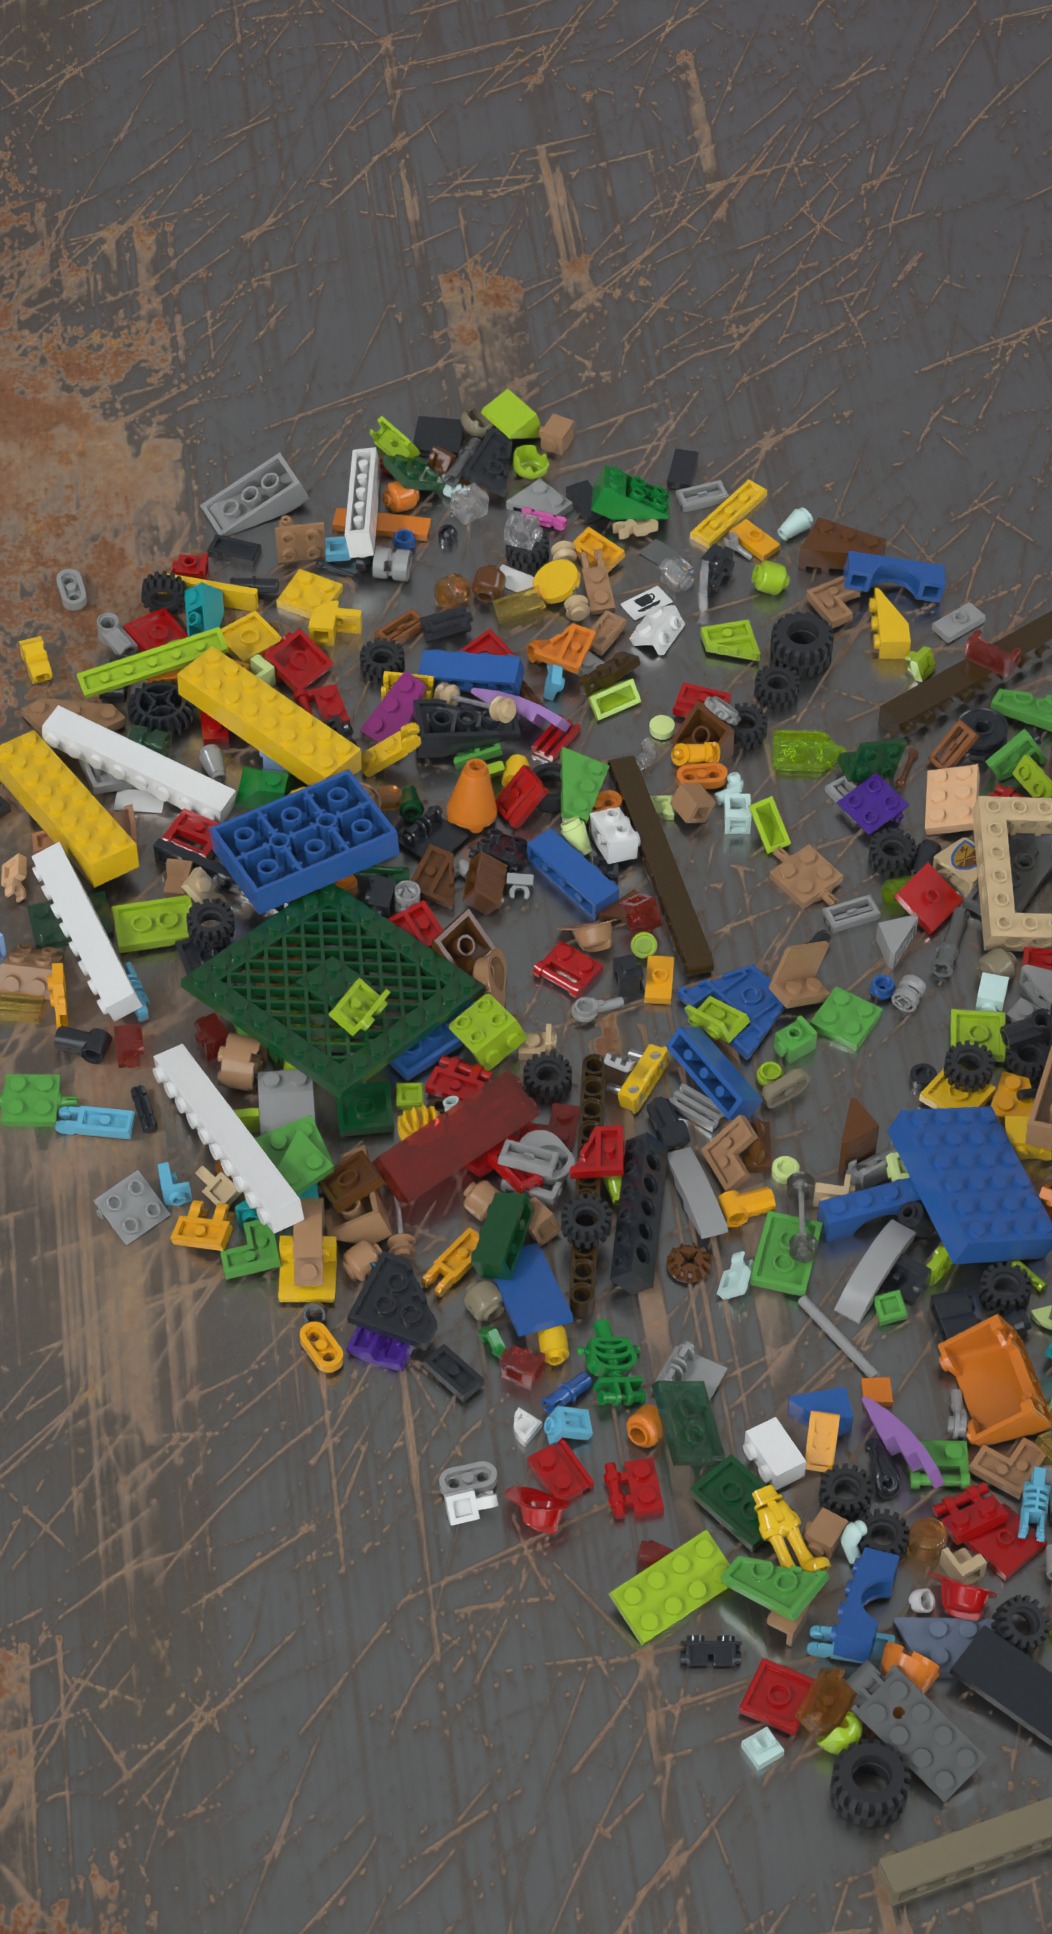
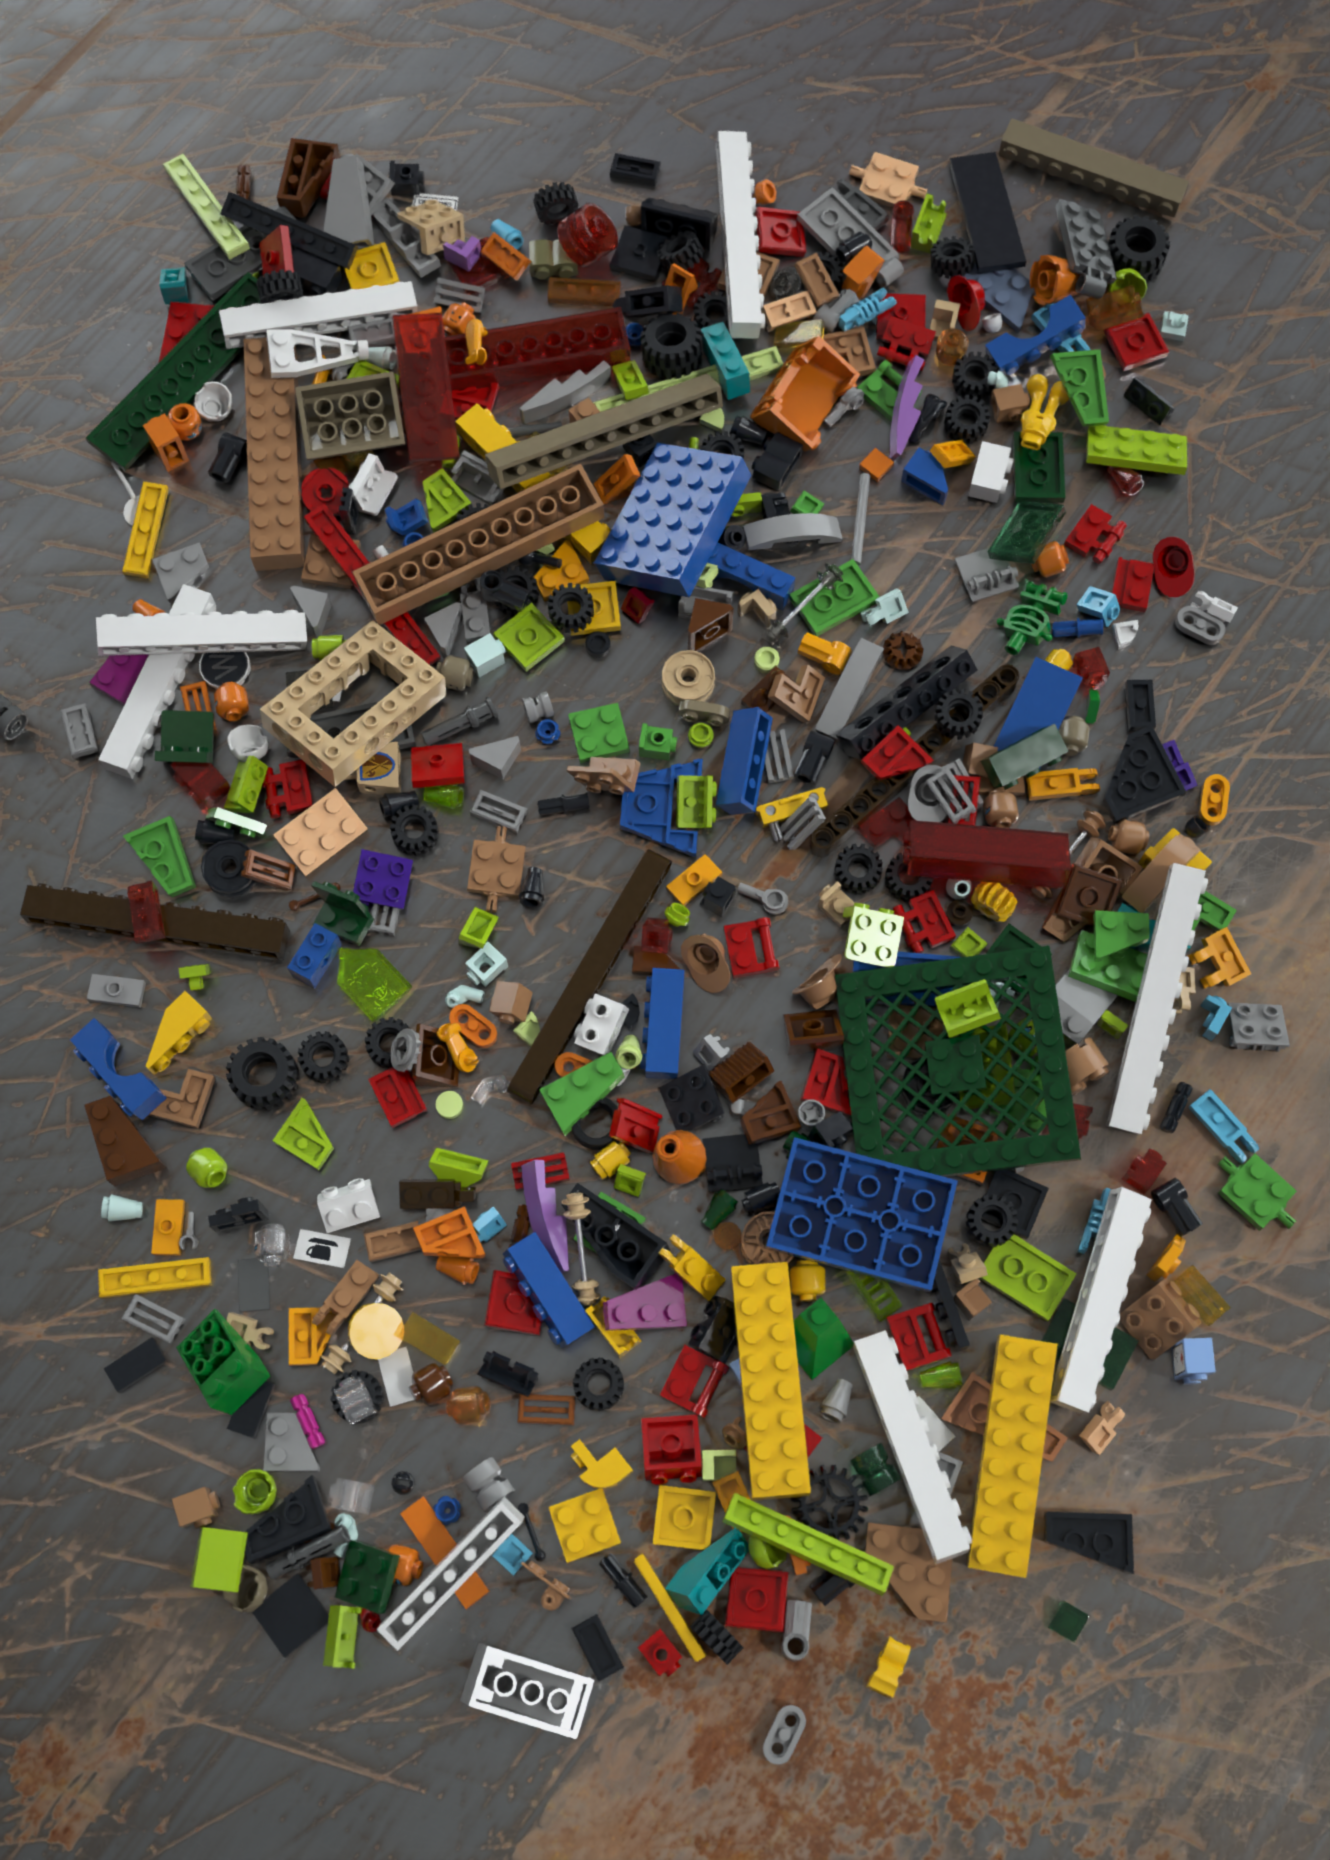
camera: 135 degrees left, 20 degrees up
none -> blue brick [287,923,342,989]
none -> black cone [518,867,544,908]
none -> tan wheel [662,650,715,706]
none -> clear neon green cone [920,1361,963,1389]

